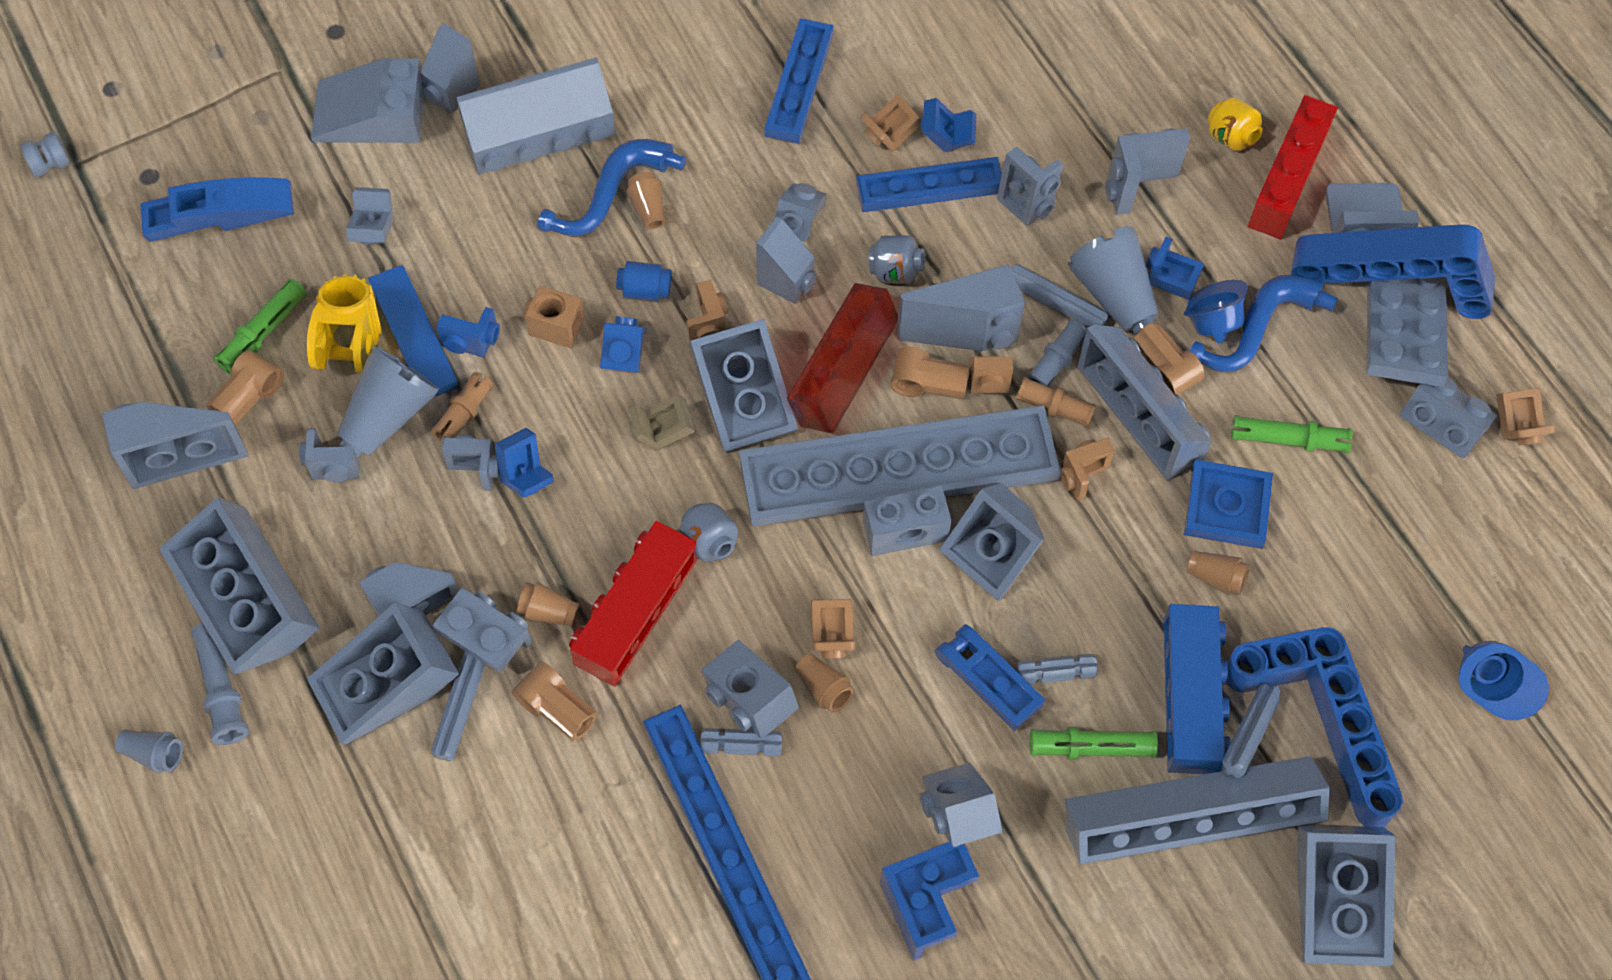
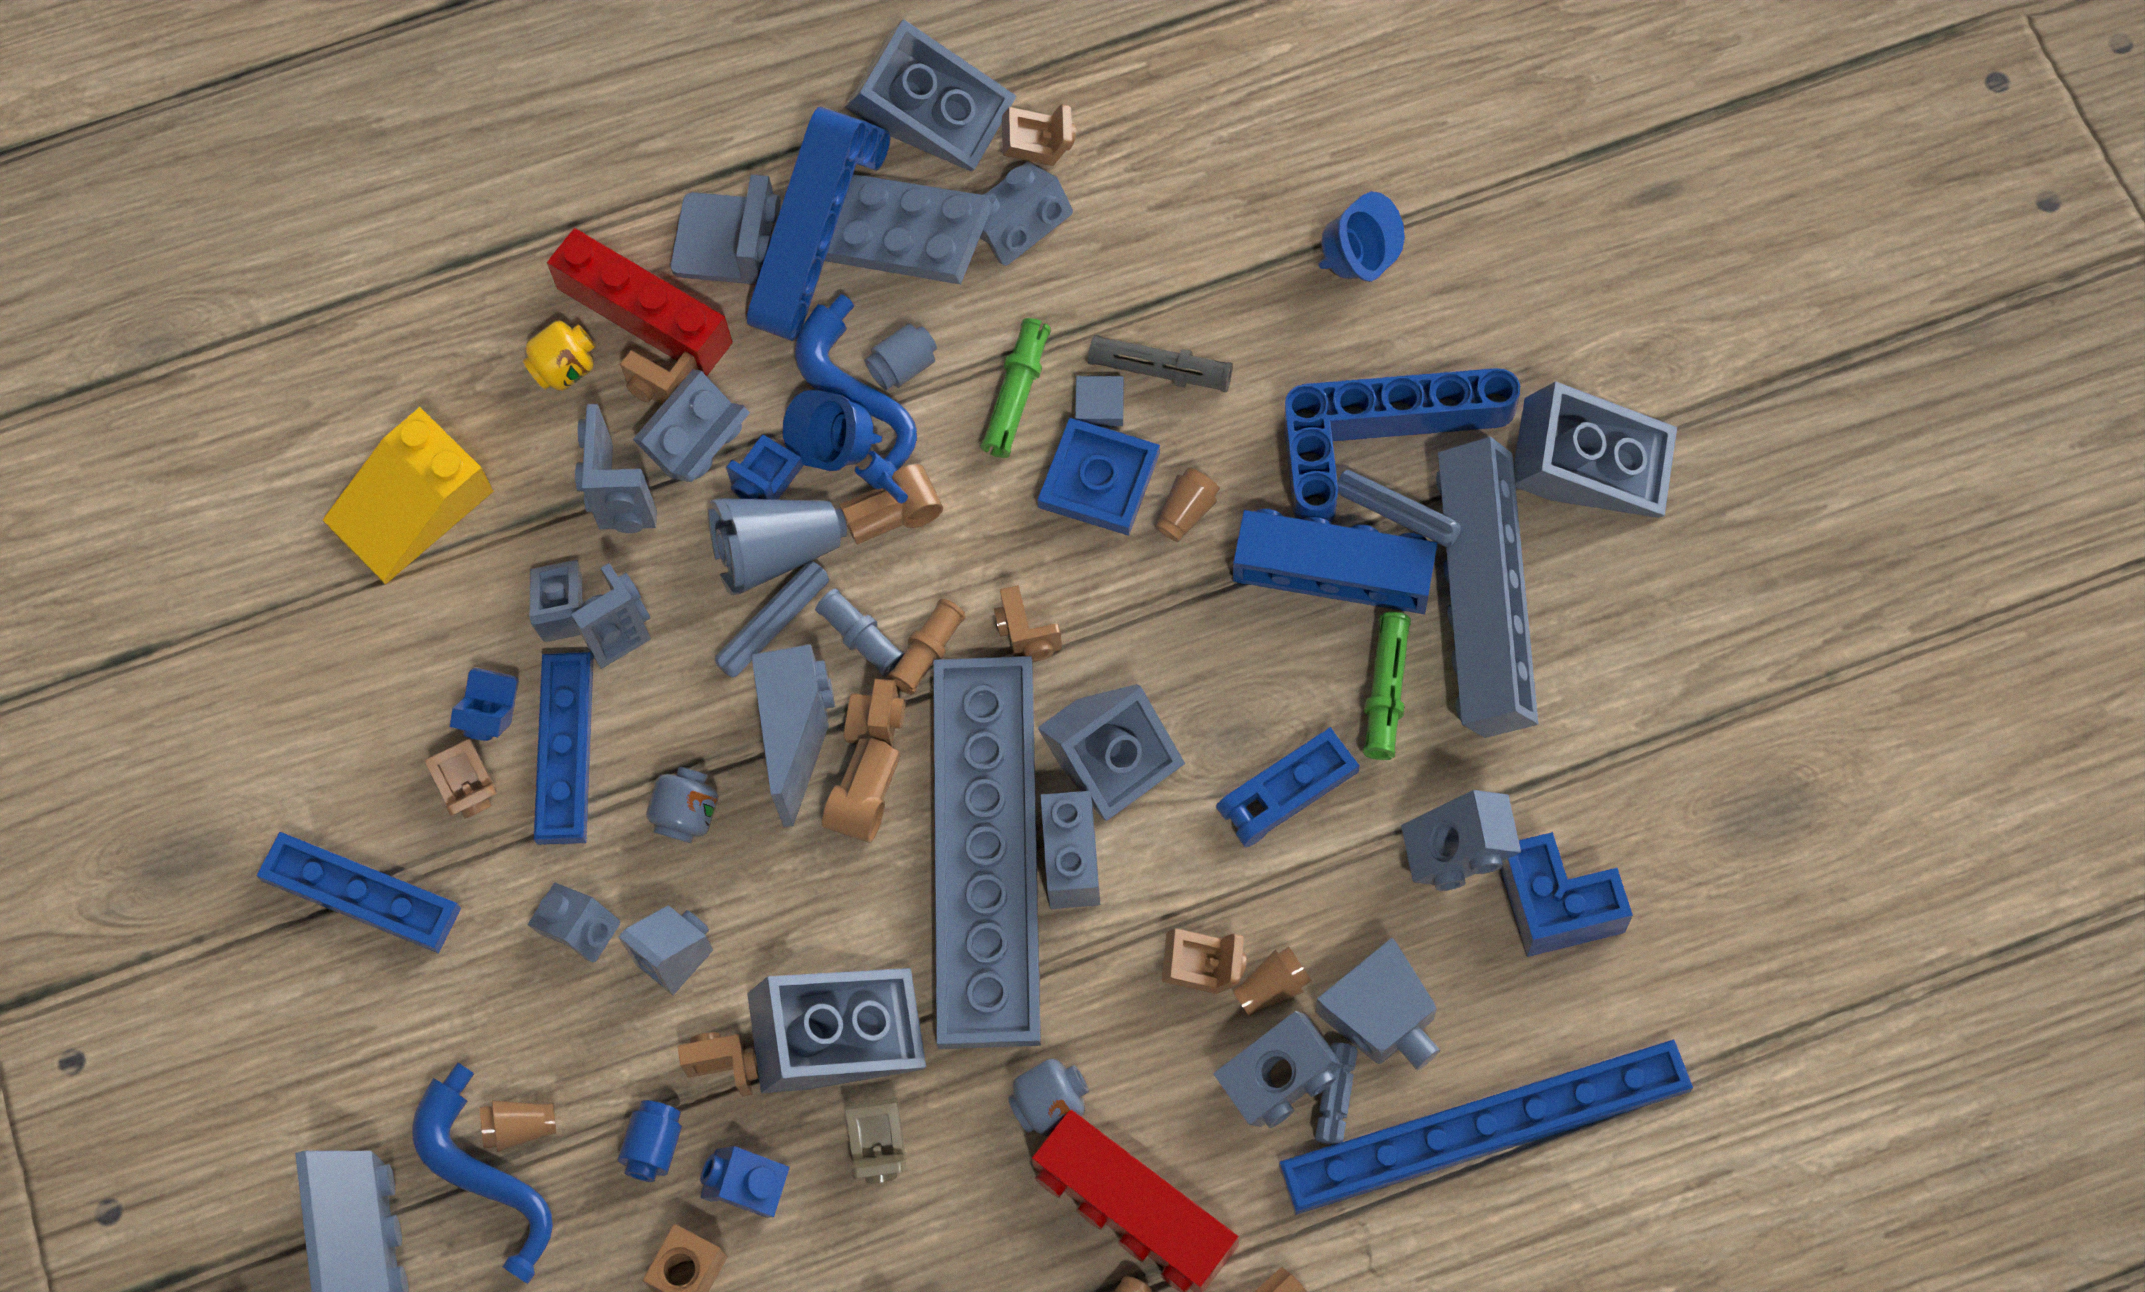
camera: 75 degrees left, 5 degrees up
clear red brick [787,283,898,434] -> none
sand blue axle [1017,653,1098,684] -> none
sand blue slope [1078,325,1212,481] -> none
none -> yellow slope [323,407,494,585]
none -> sand blue slope [529,560,583,642]
none -> medium nougat bracket [620,350,699,405]
none -> sand blue bracket [633,369,750,482]
none -> sand blue slope [844,19,1017,172]
none -> blue hand [855,451,908,504]
none -> sand blue brick [864,323,937,390]
none -> sand blue tile [1075,376,1124,426]
none -> dark grey pin [1088,335,1233,392]
none -> sand blue torso [1316,938,1440,1071]

